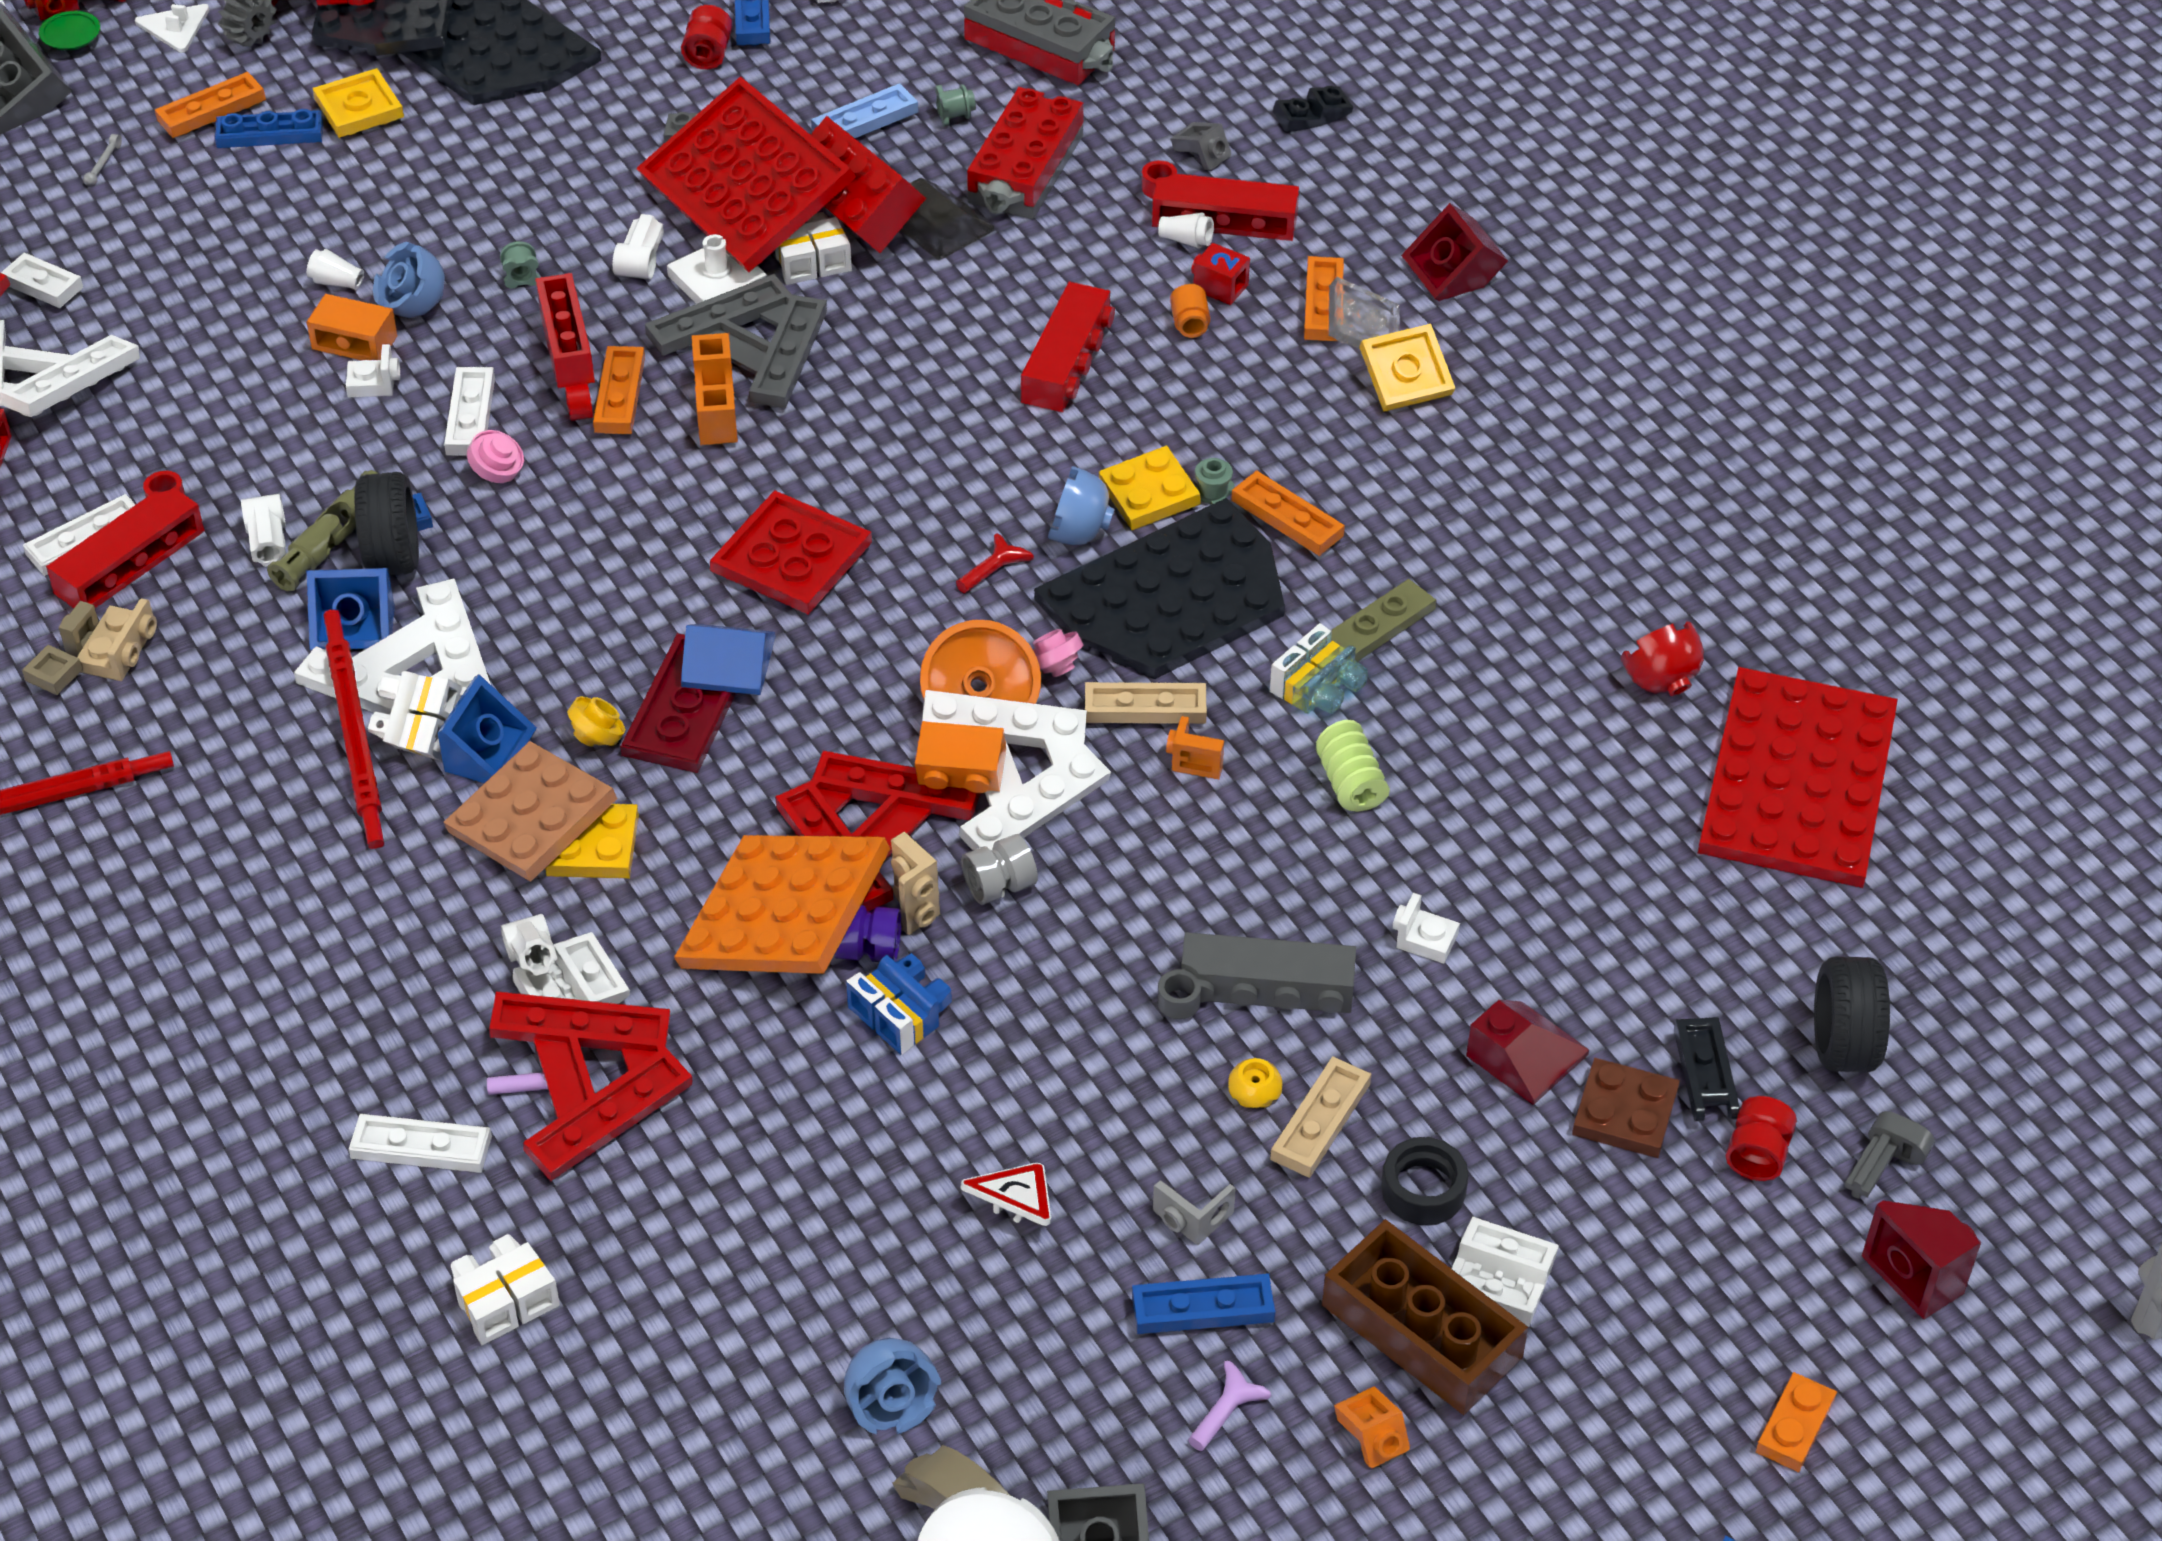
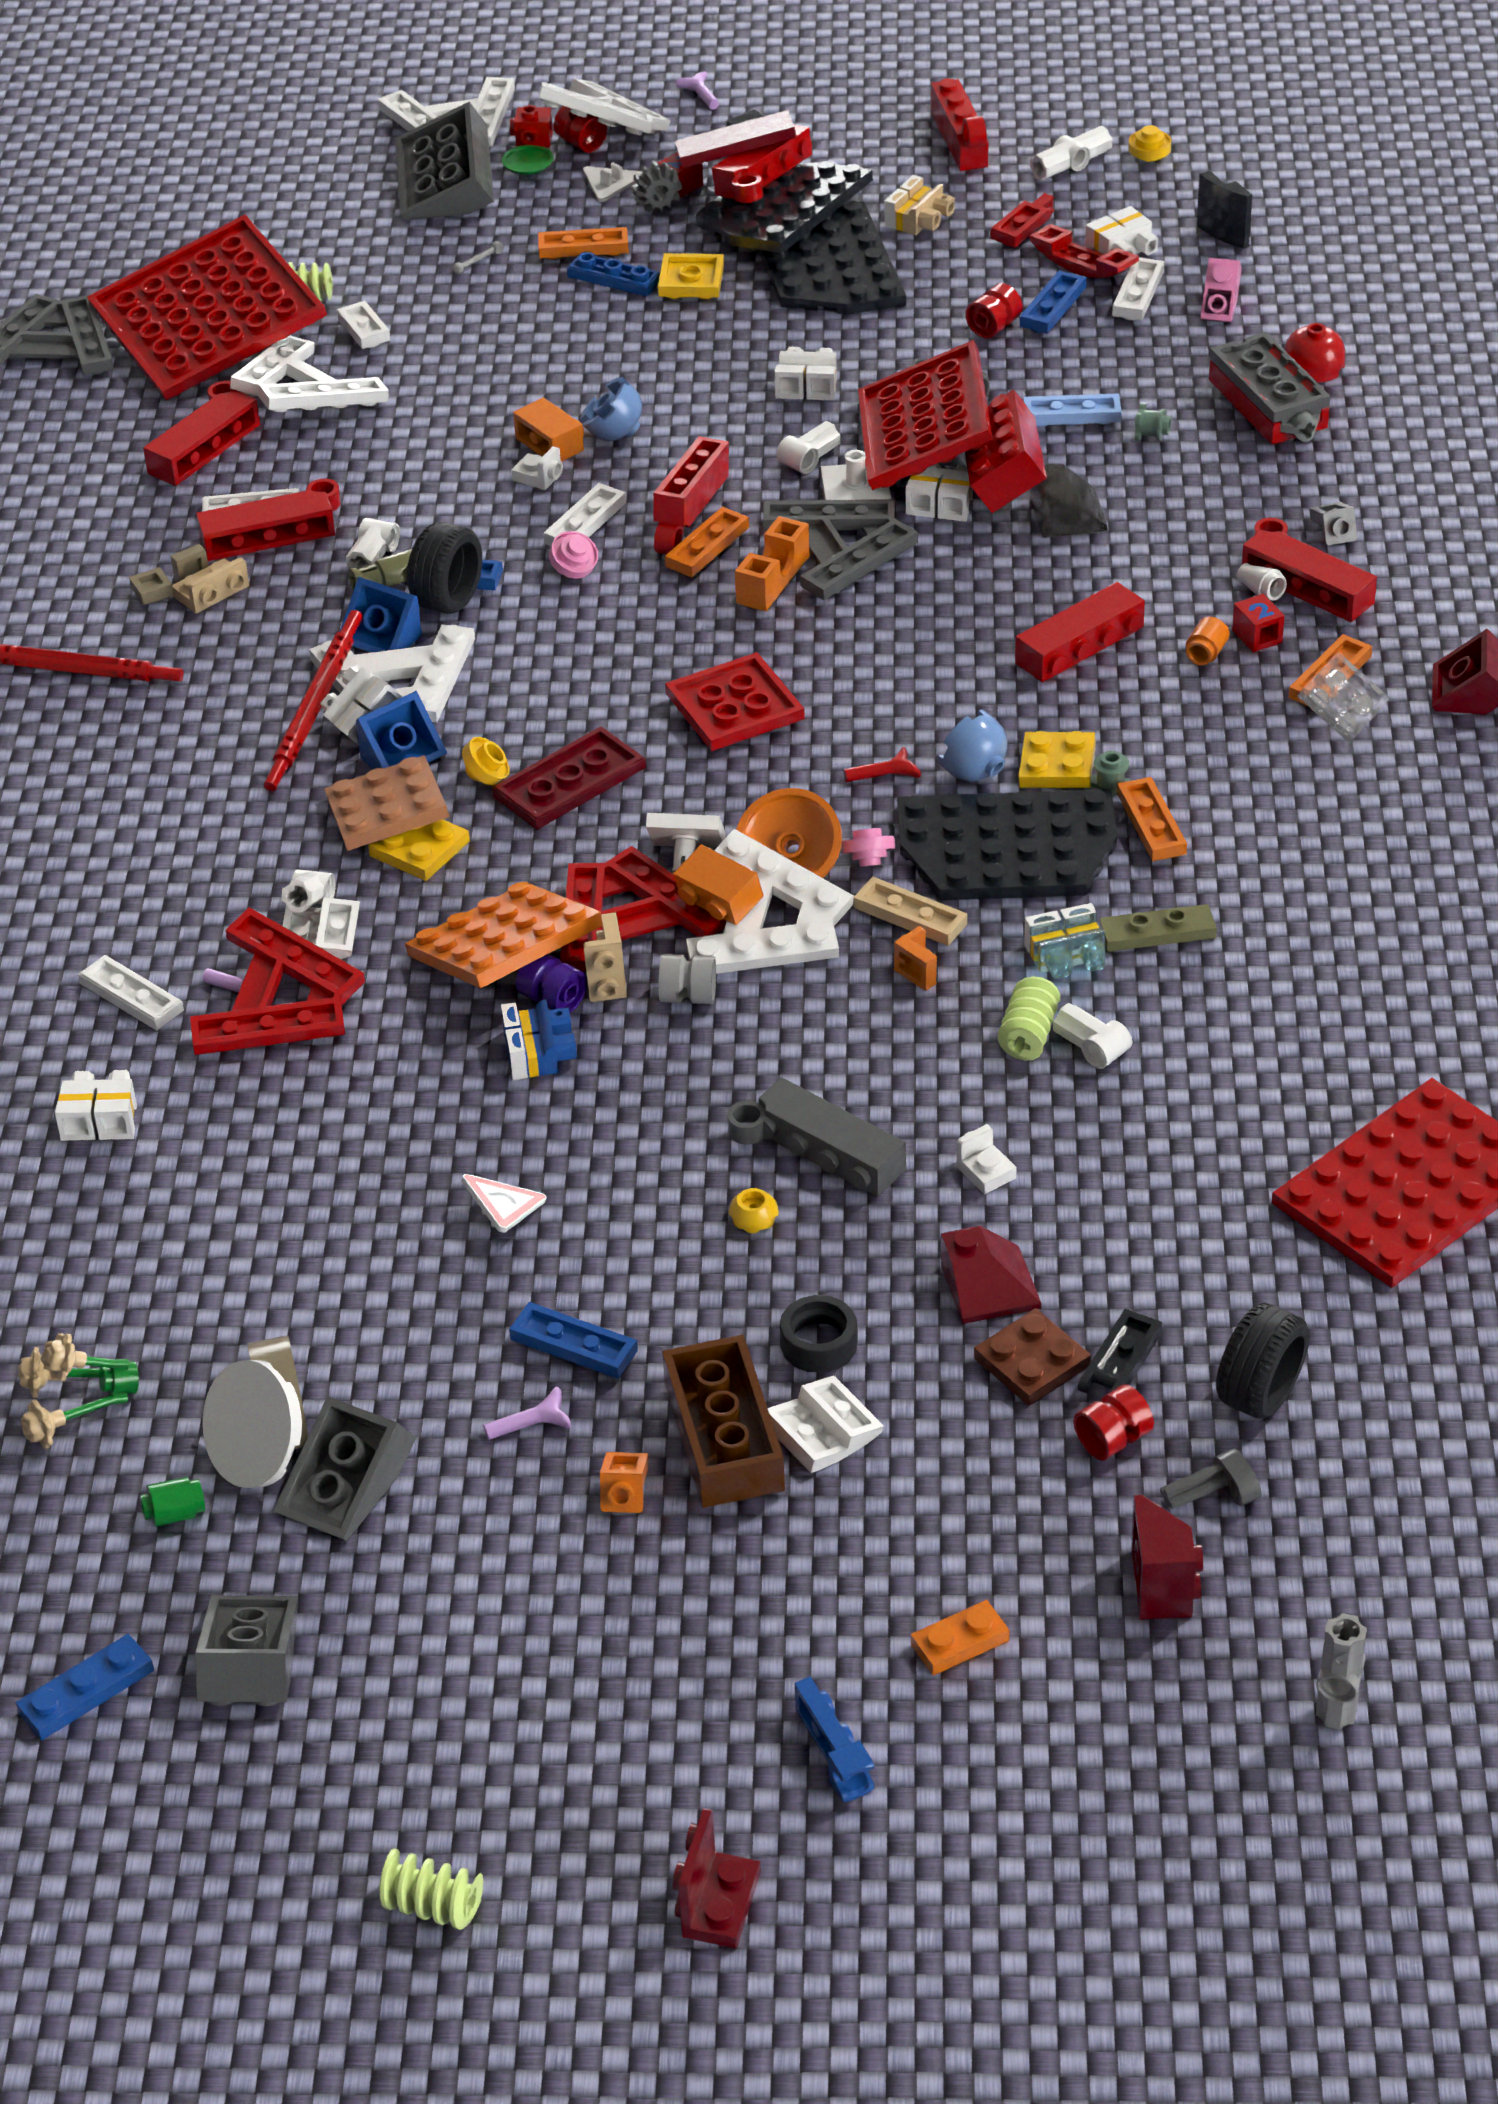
camera: 35 degrees right, 5 degrees down
white cone [306,249,364,290] -> none
sand green brick [500,241,540,289] -> none
slope [681,624,776,695] -> none
medium blue cylinder [844,1338,941,1434] -> none
red piece [967,87,1084,220] -> none
light grey bracket [1153,1180,1236,1245] -> none
tan plate [1270,1056,1372,1178] -> none
black slope [1272,86,1354,132] -> none
yellow plate [1359,324,1455,412] -> none
red cylinder [1620,622,1704,696] -> none
none -> white tile [646,813,726,873]
none -> white hips [775,347,837,400]
none -> white piece [1053,1003,1133,1069]

